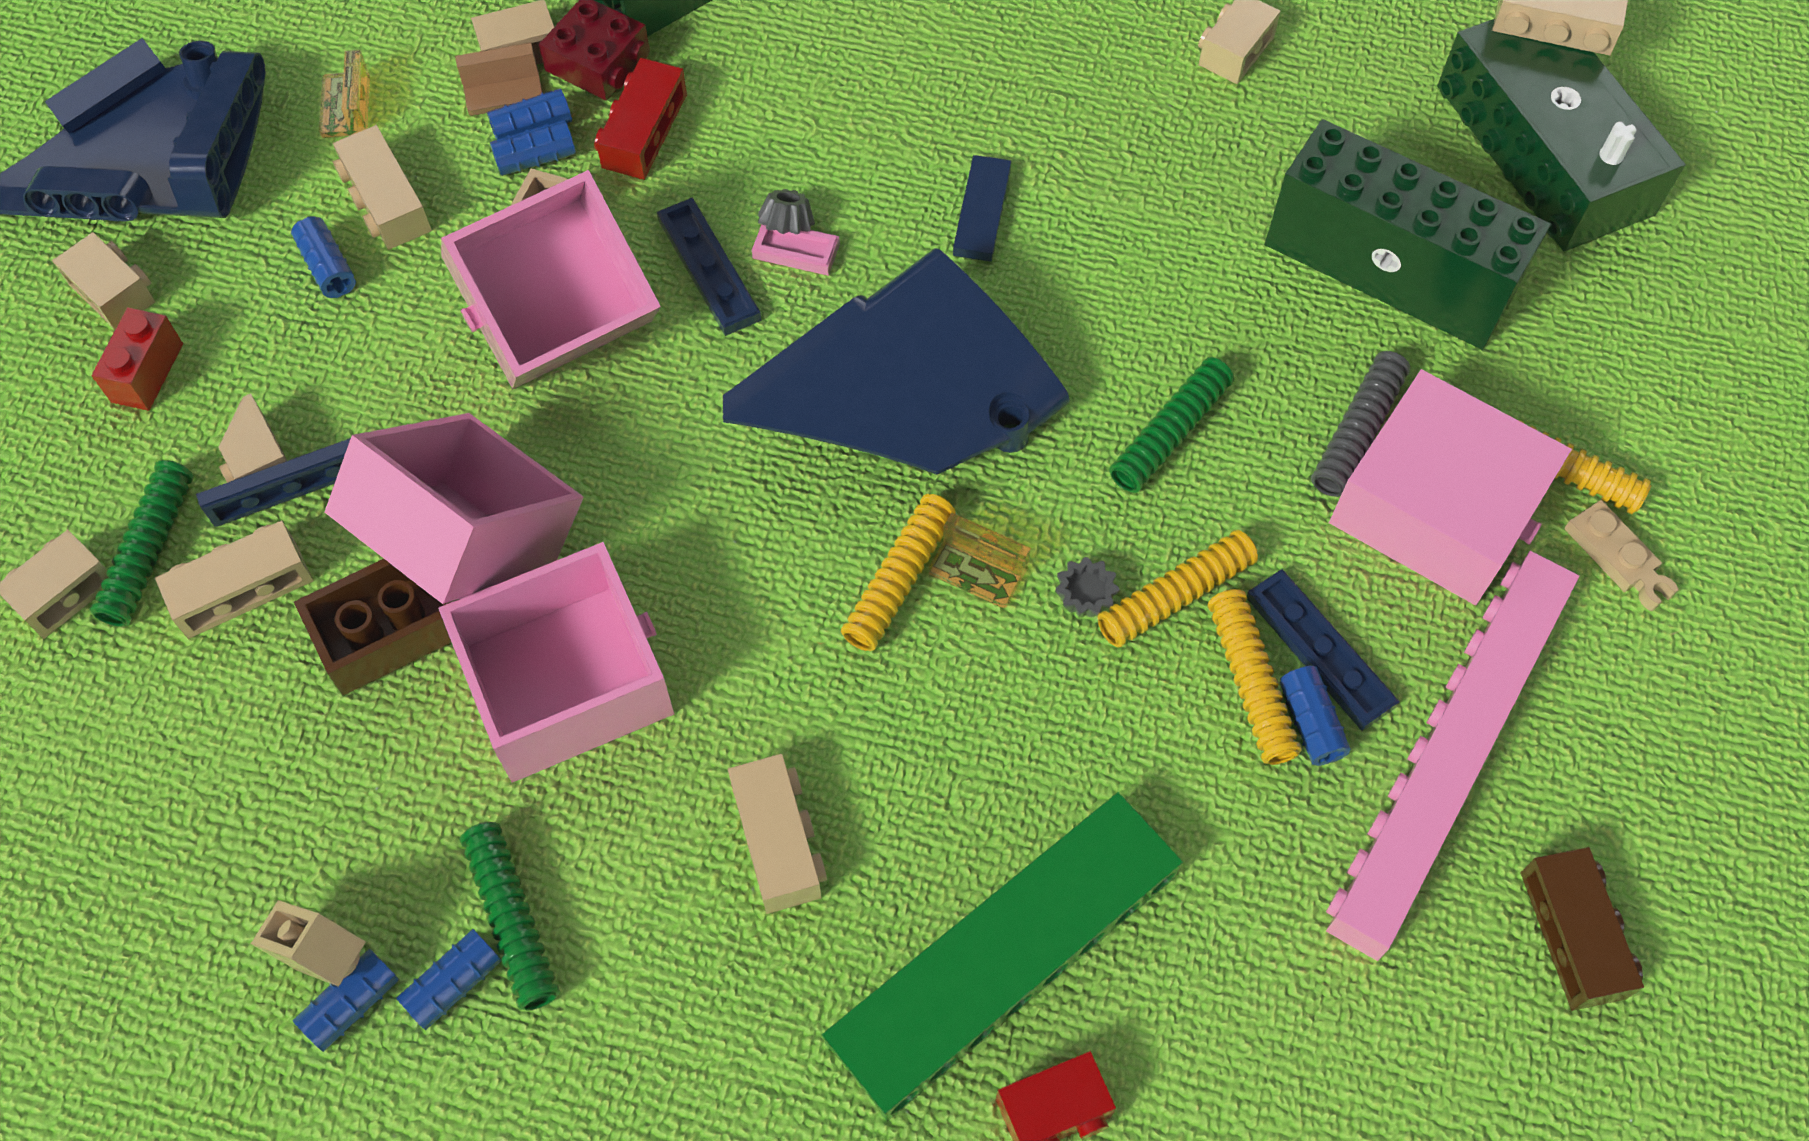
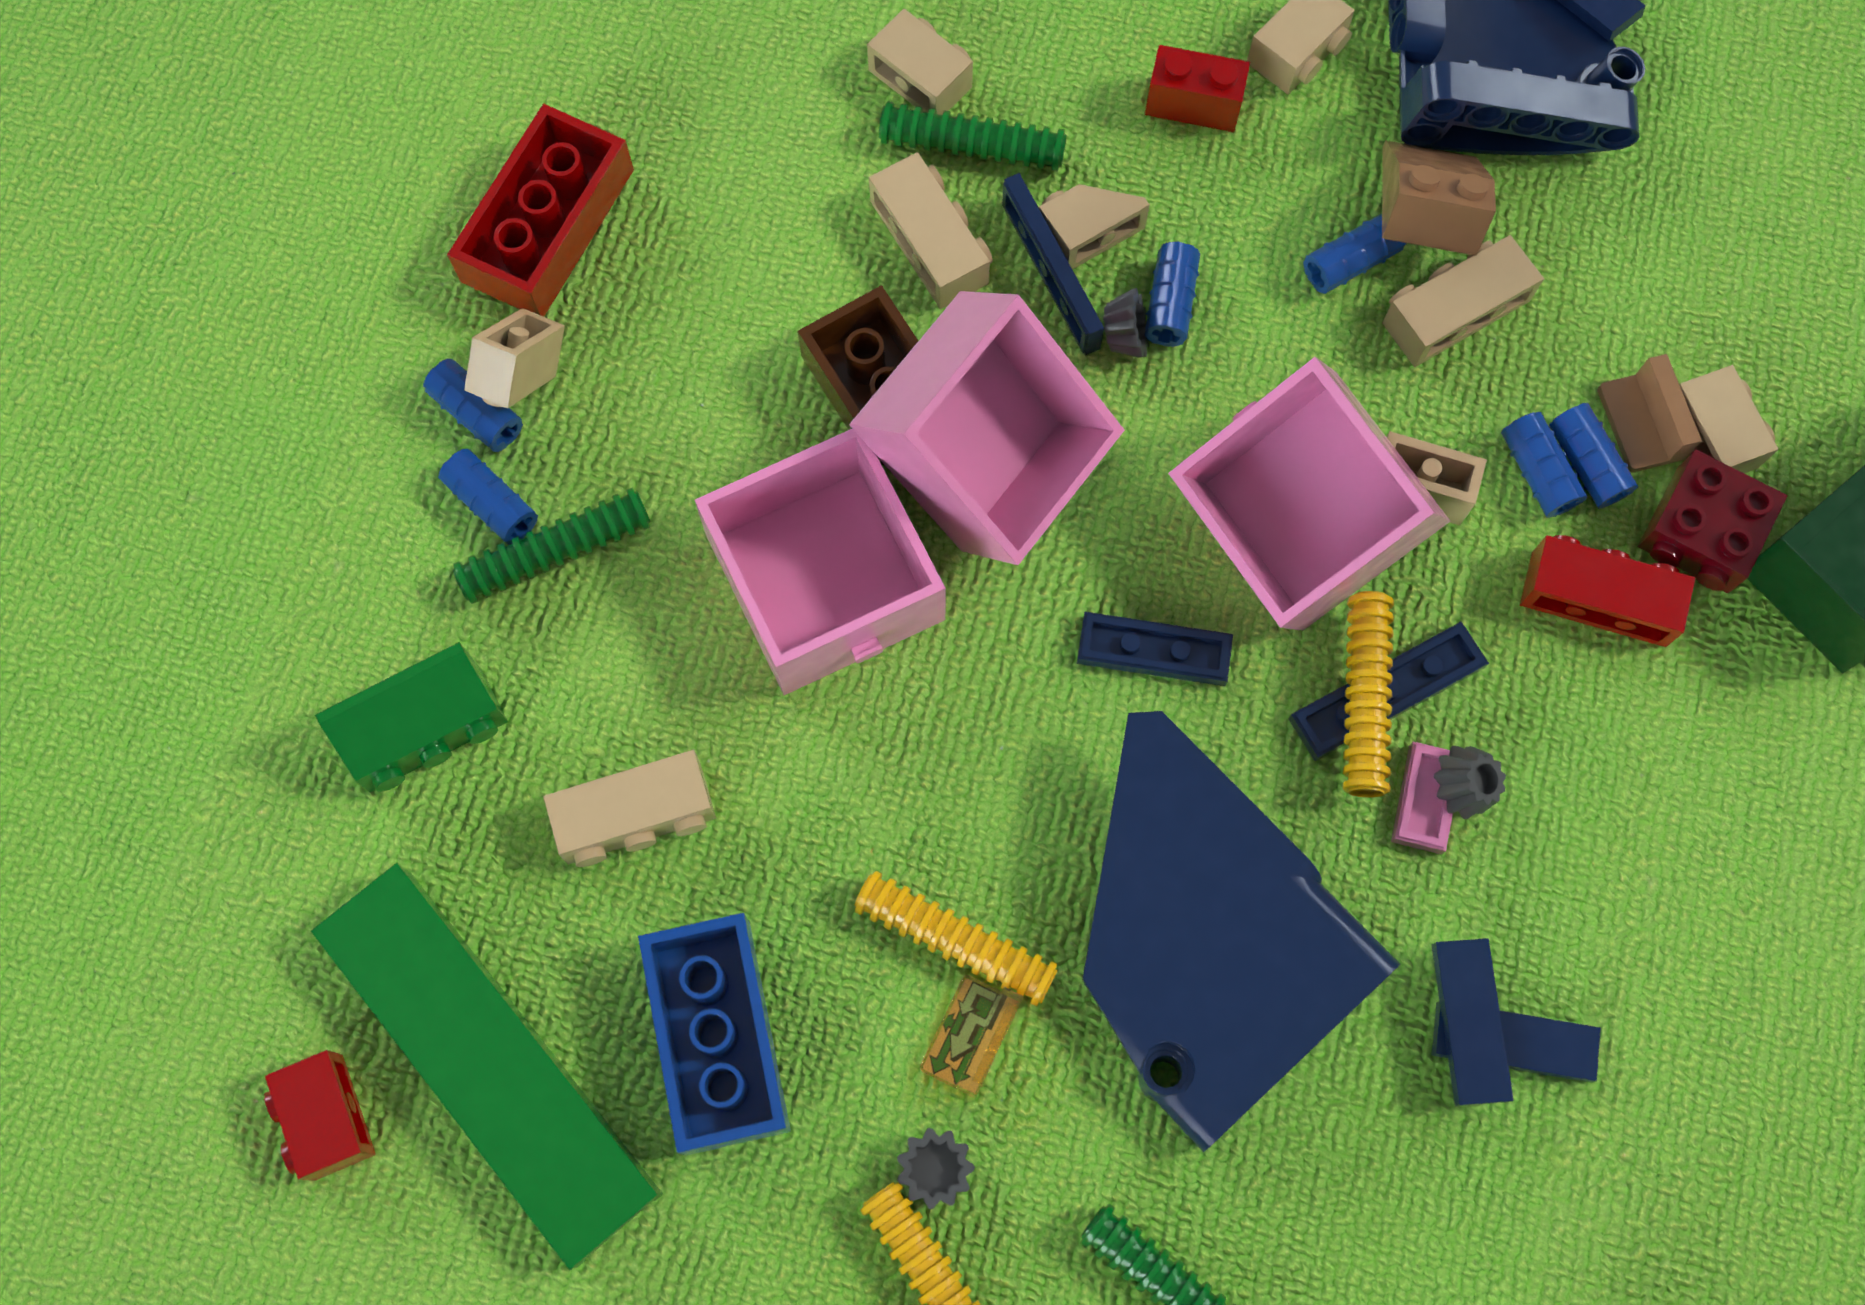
camera: 90 degrees right, 10 degrees up
clear yellow panel [319,50,370,138] -> none
none -> green slope [315,642,508,793]
none -> red brick [447,103,634,317]
none -> blue brick [638,913,791,1156]
none -> dark blue tile [1077,612,1233,686]
none -> dark grey piece [1103,288,1149,358]
none -> blue axle [1145,241,1200,347]
none -> yellow piece [1342,591,1394,798]
none -> medium nougat slope [1382,140,1496,256]
none -> dark blue tile [1431,938,1514,1106]

